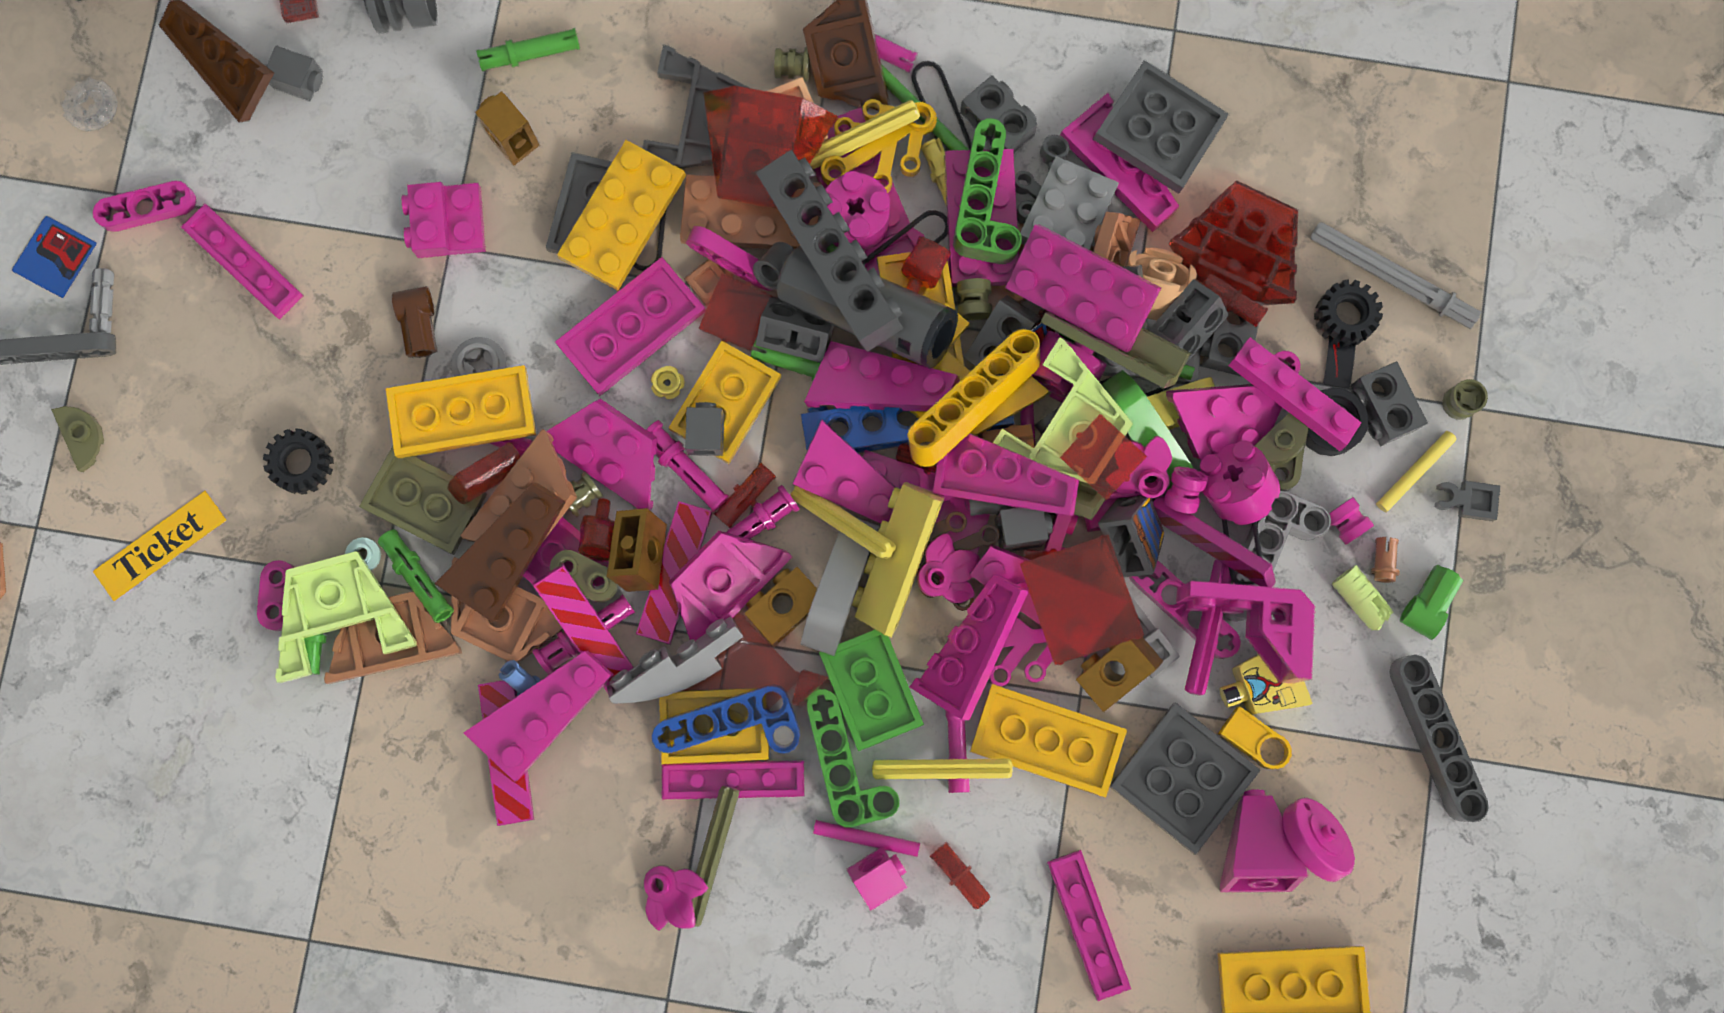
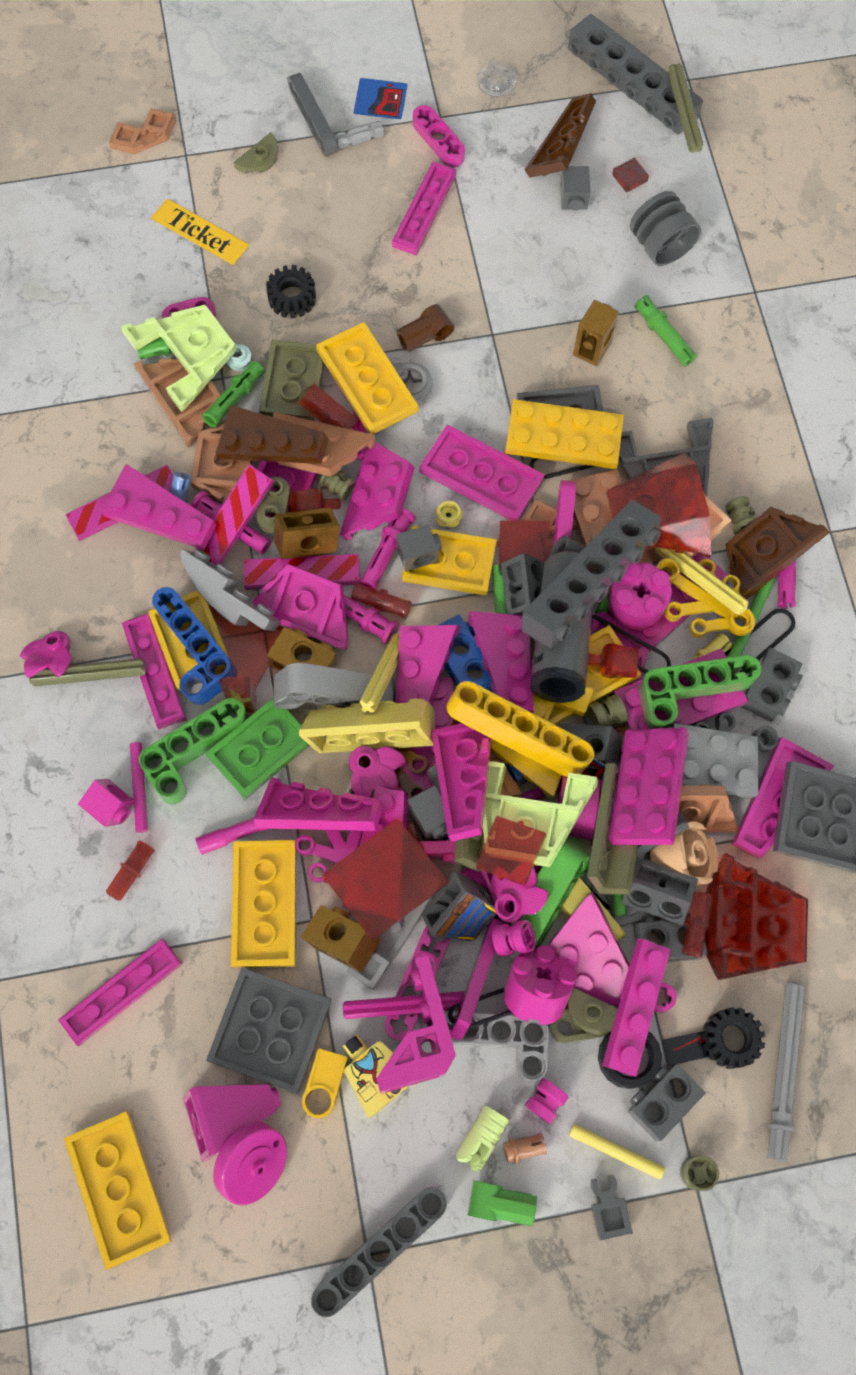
camera: 70 degrees right, 10 degrees down
dark pink plate [401,182,486,258] -> none
light yellow axle [872,759,1013,779] -> none

